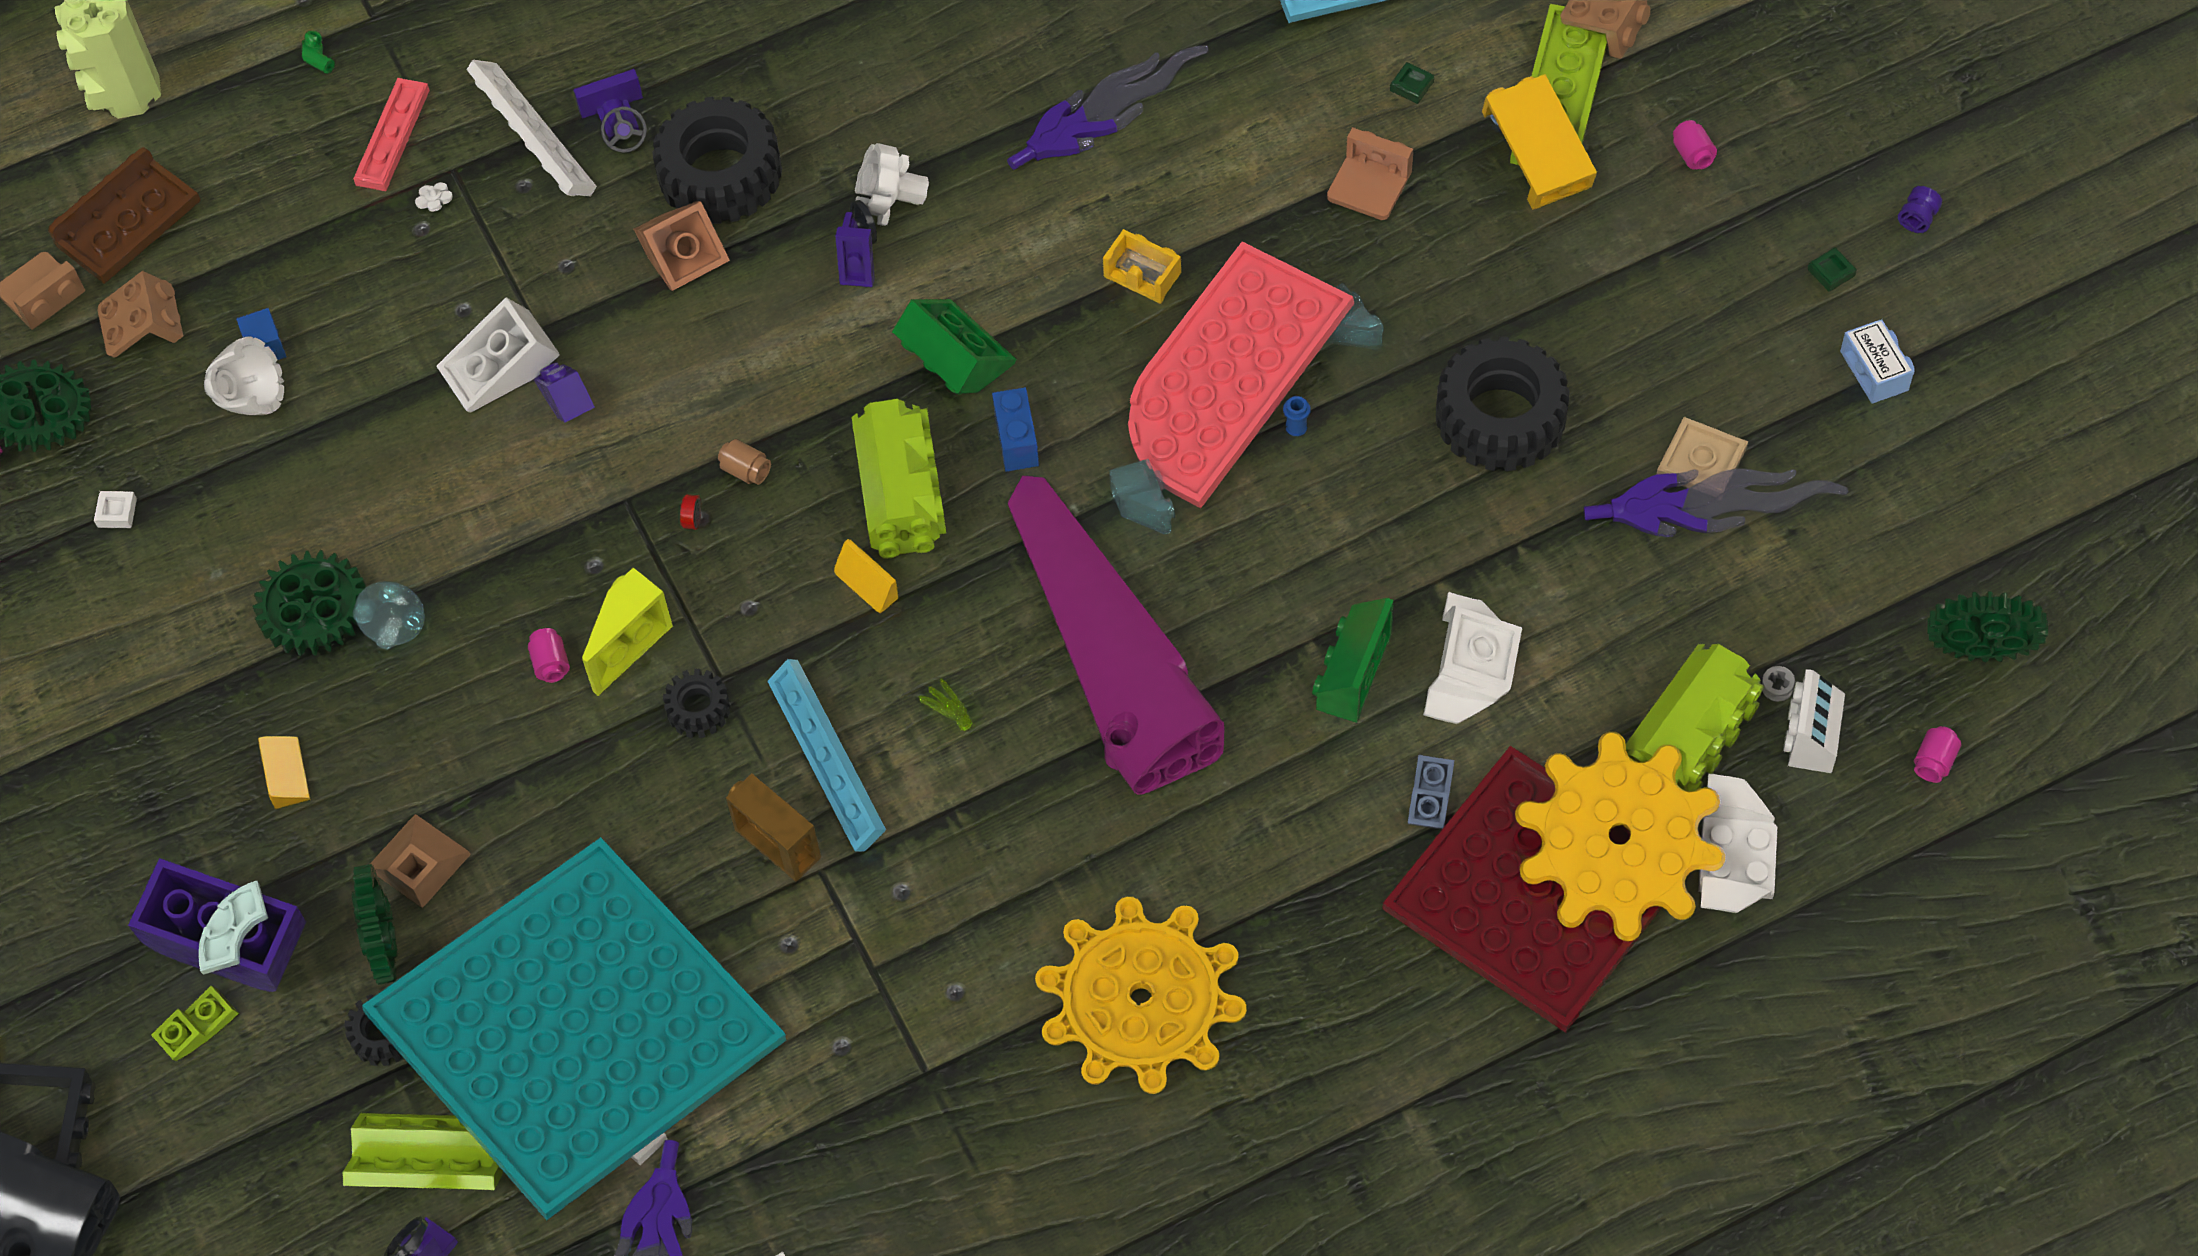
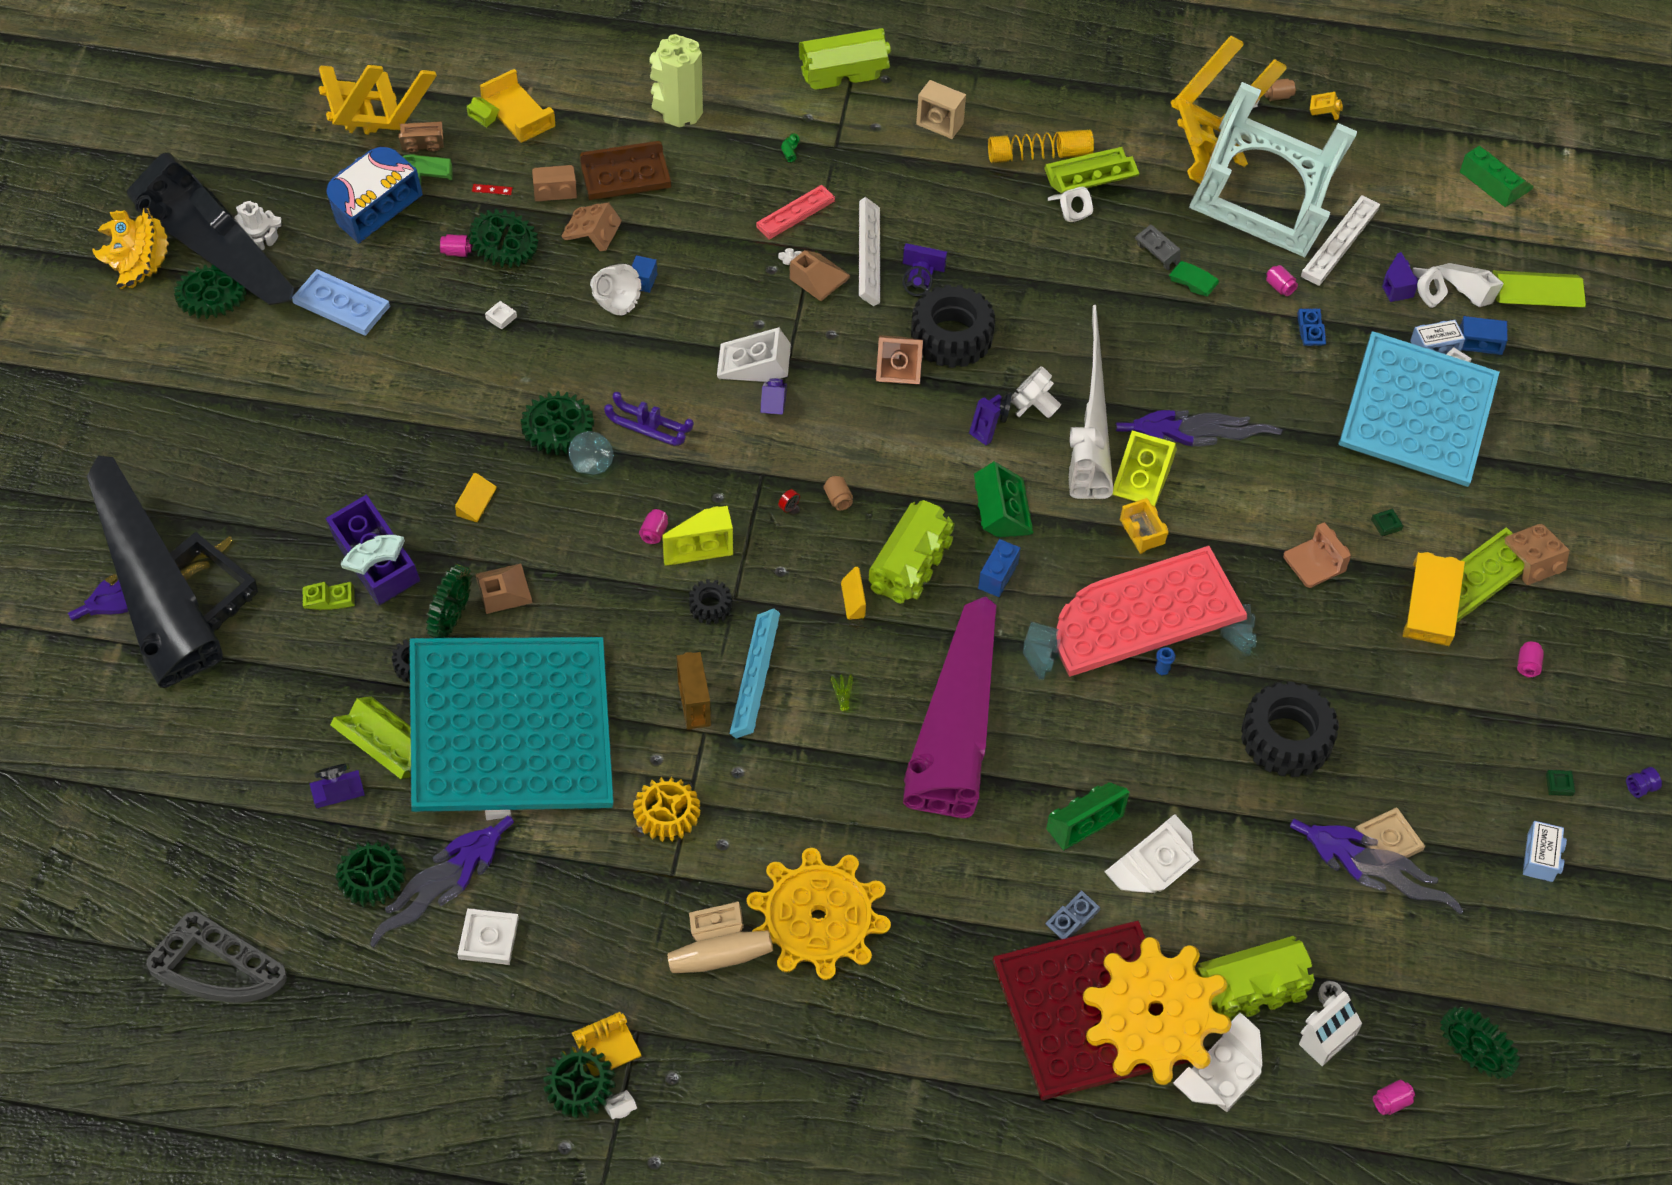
camera: 30 degrees right, 5 degrees down
none -> dark purple piece [604,392,694,446]
none -> yellow gear [633,776,700,842]
none -> tan plate [668,902,773,973]
none -> medium nougat slope [790,250,850,301]
none -> white panel [1069,305,1113,499]
none -> neon yellow slope [1112,431,1177,506]

